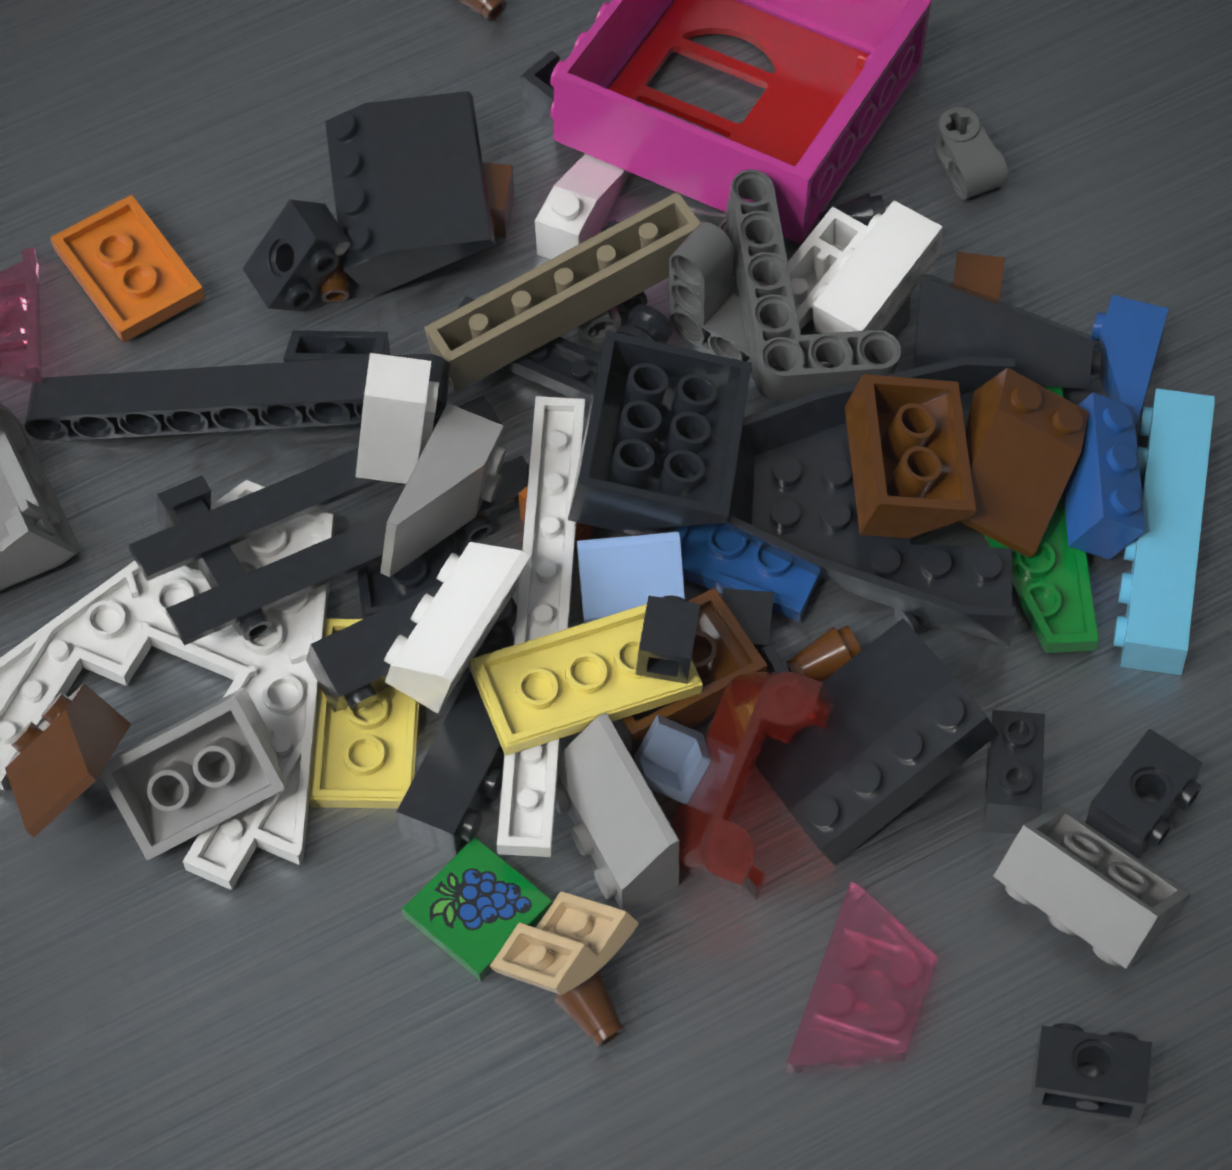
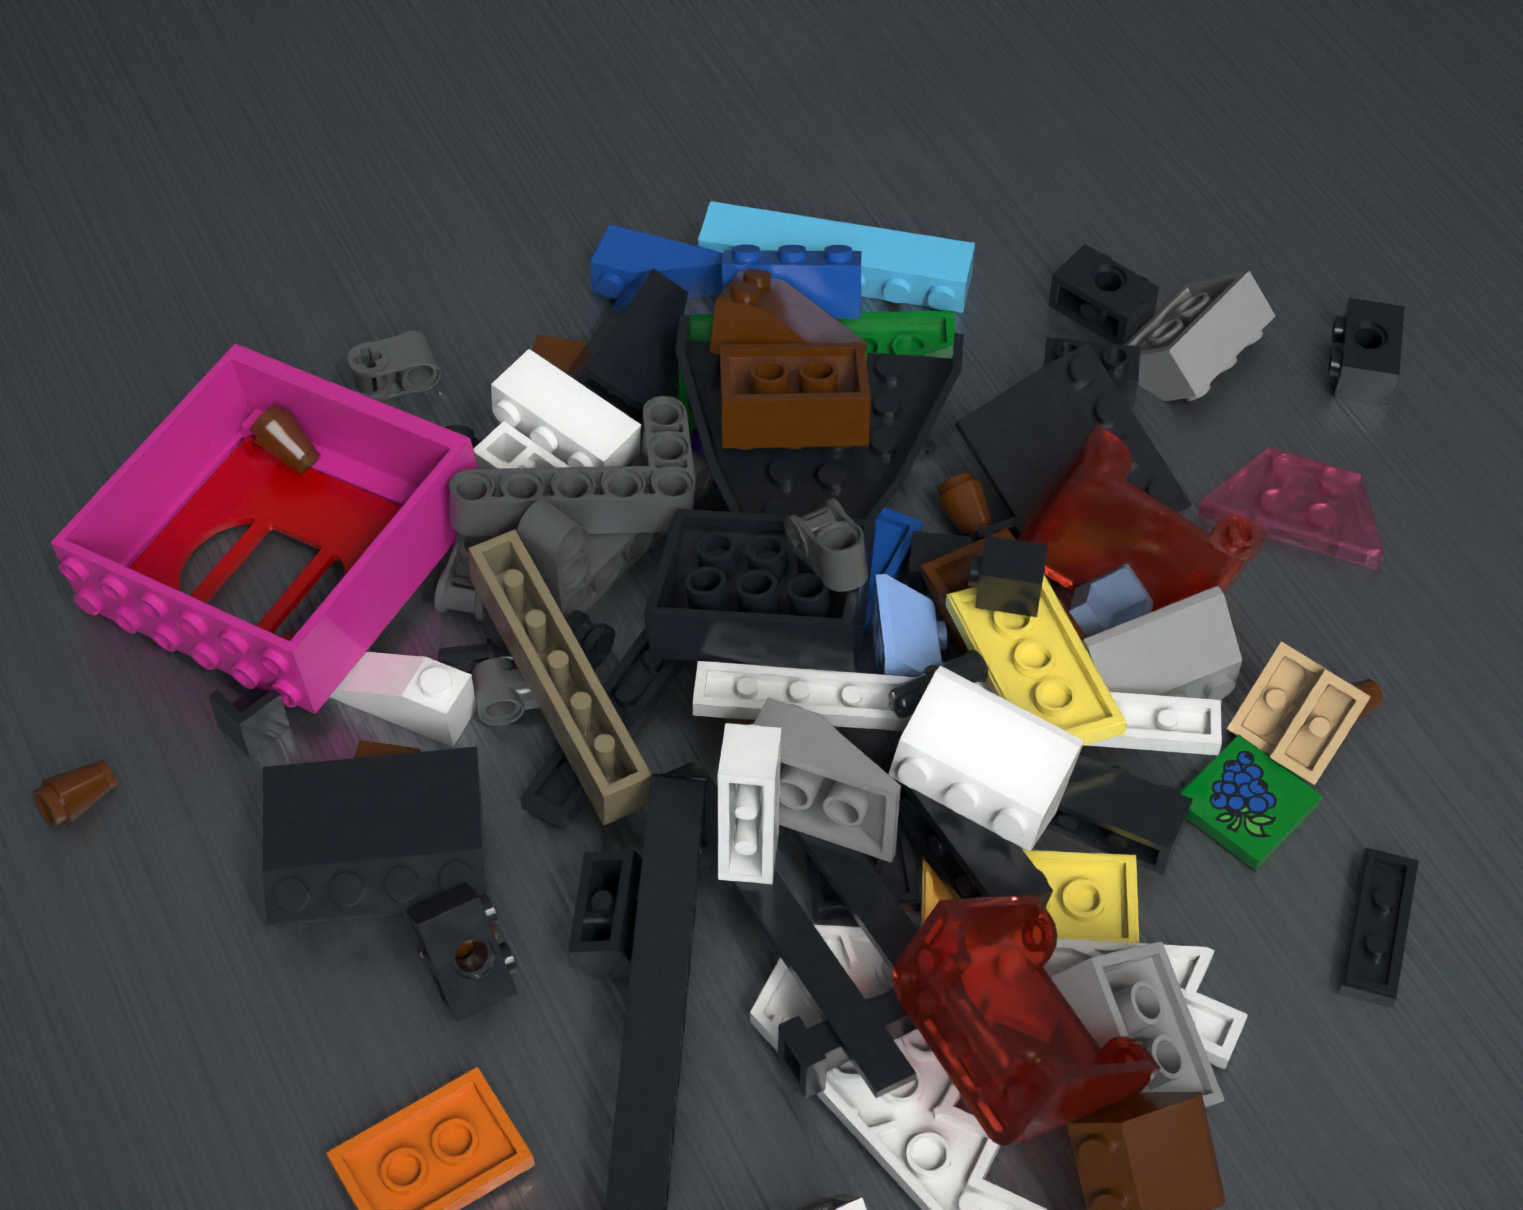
camera: 90 degrees left, 5 degrees down
none -> reddish brown cone [249,404,321,475]
none -> dark grey piece [784,498,868,592]
none -> black axle [888,649,988,718]
none -> clear red windscreen [893,895,1161,1146]
none -> black tile [1338,848,1419,1008]

